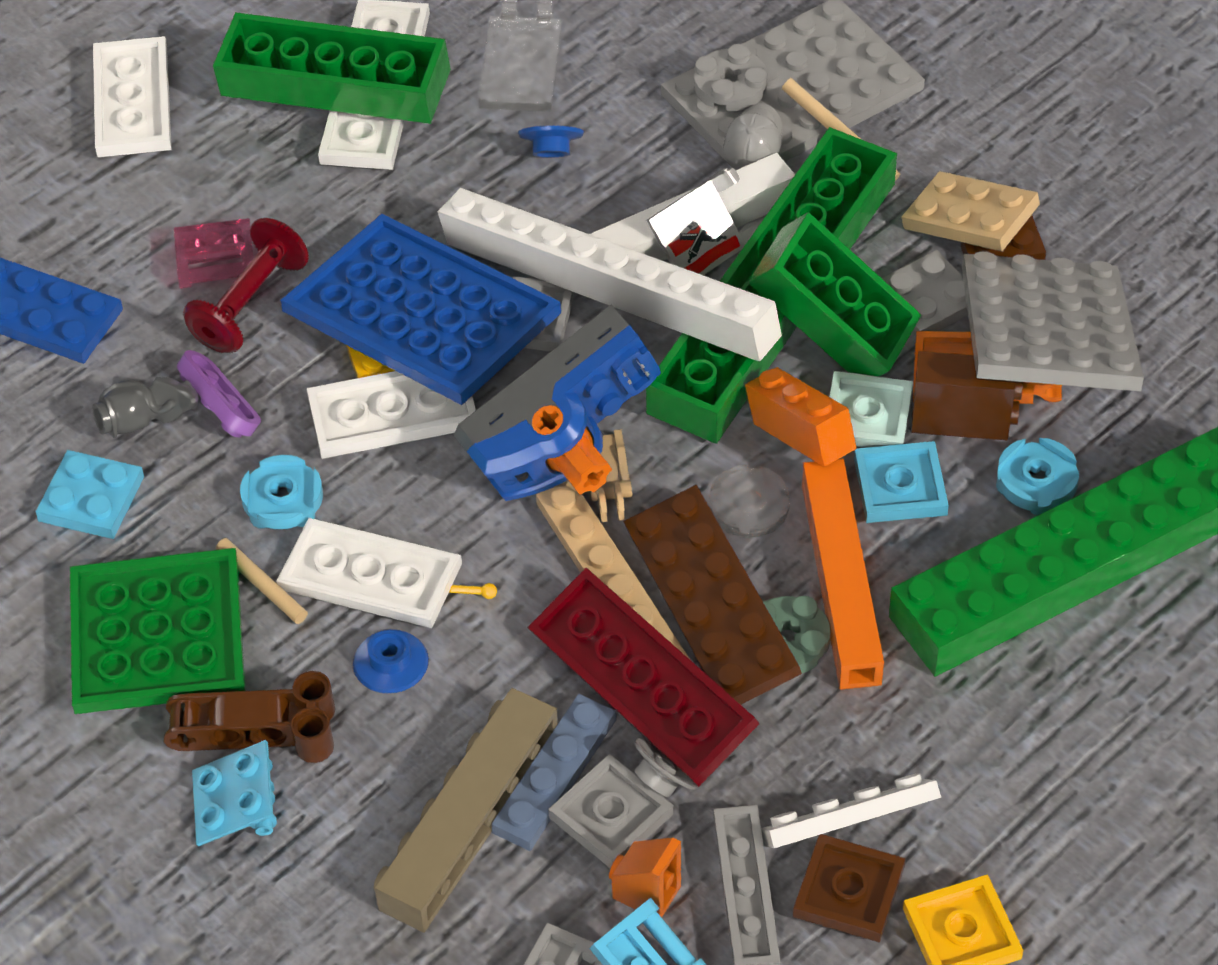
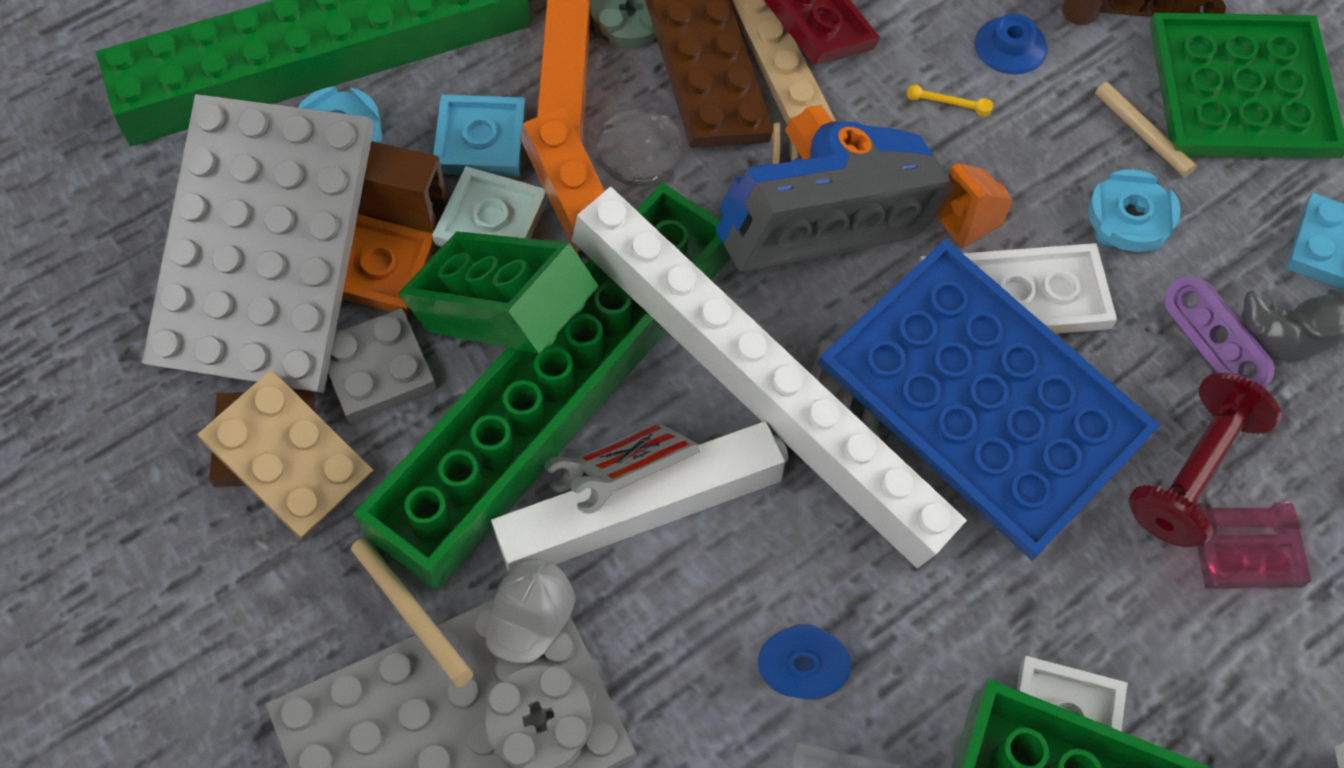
camera: 175 degrees left, 10 degrees up
white tile [276,518,462,628] -> none
none -> orange slope [936,163,1012,248]

